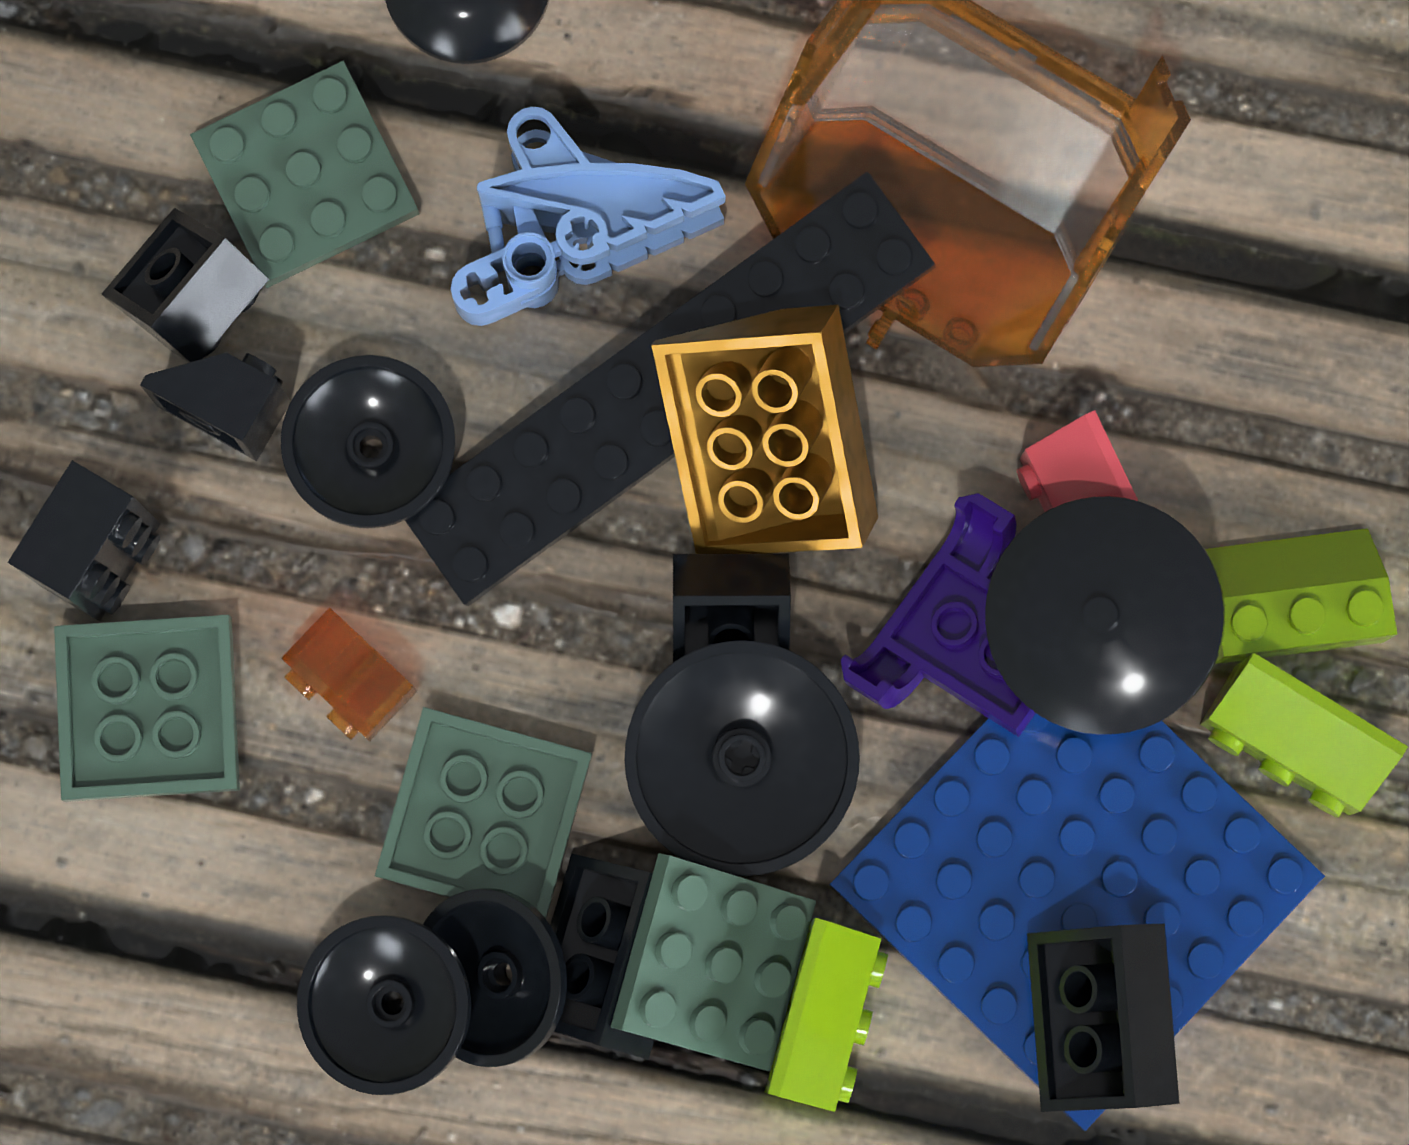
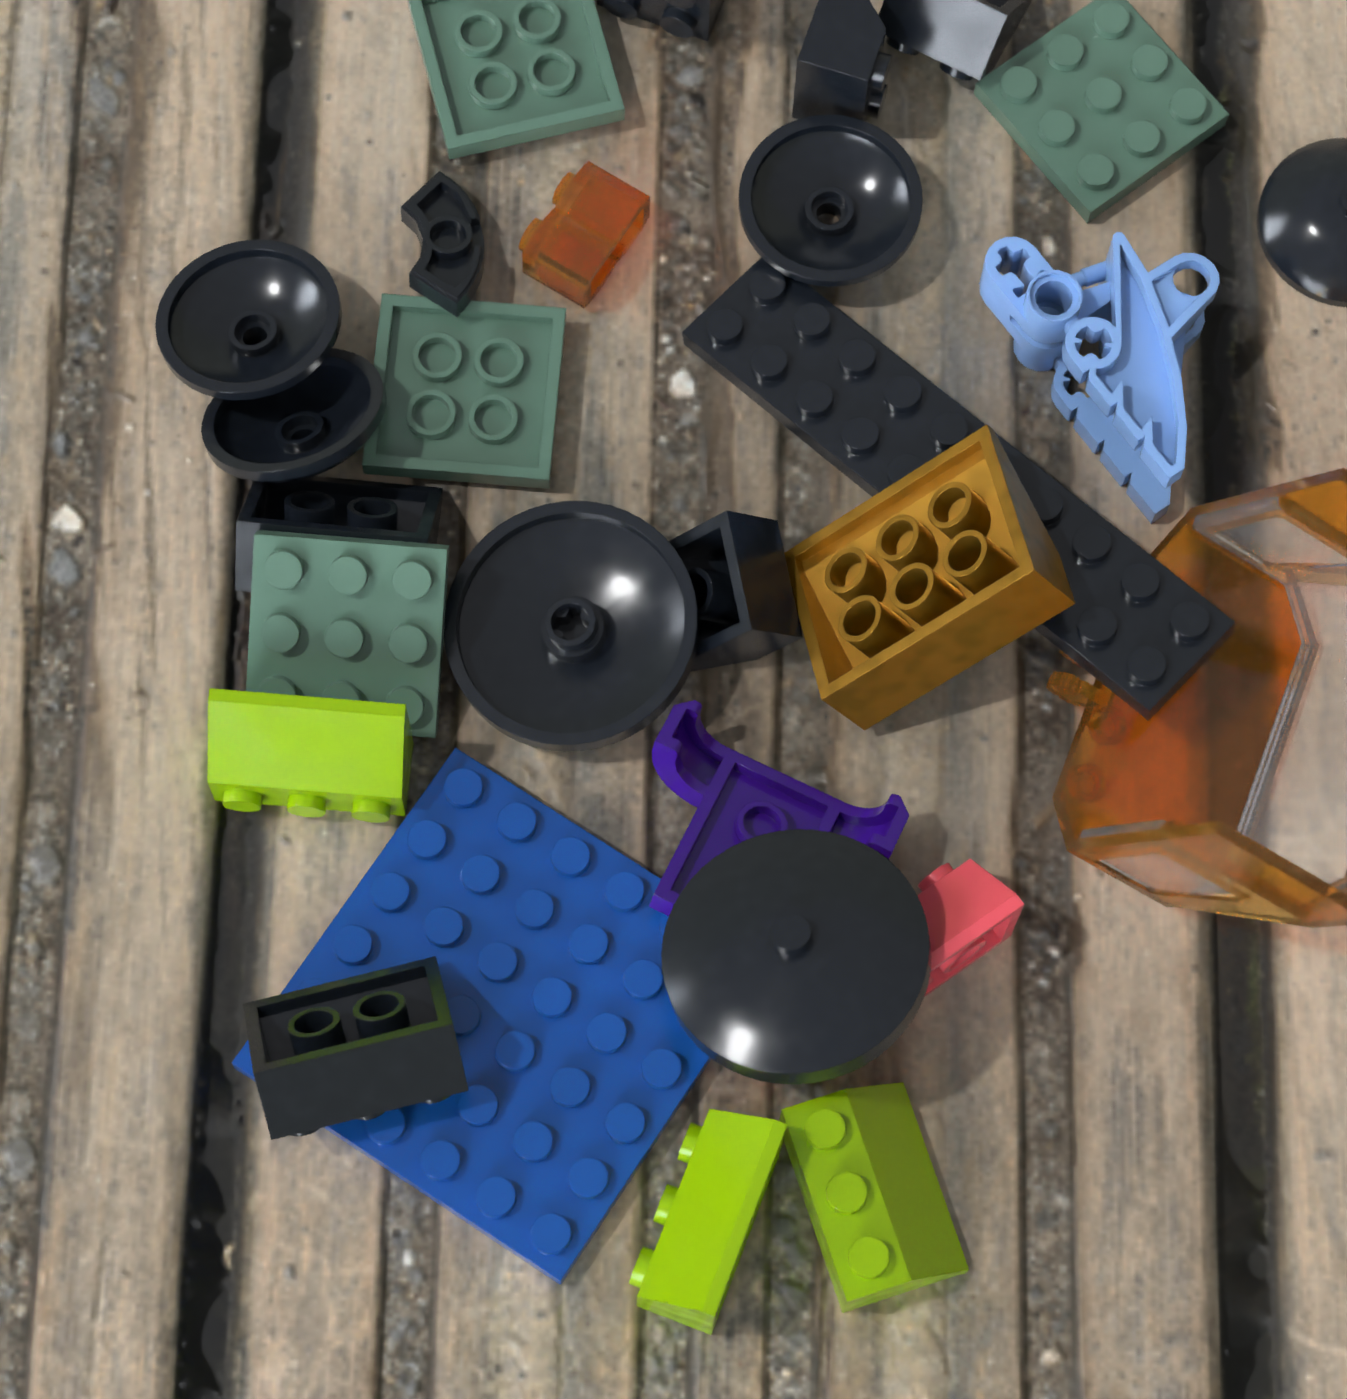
camera: 80 degrees right, 10 degrees down
none -> black tile [401,171,485,317]

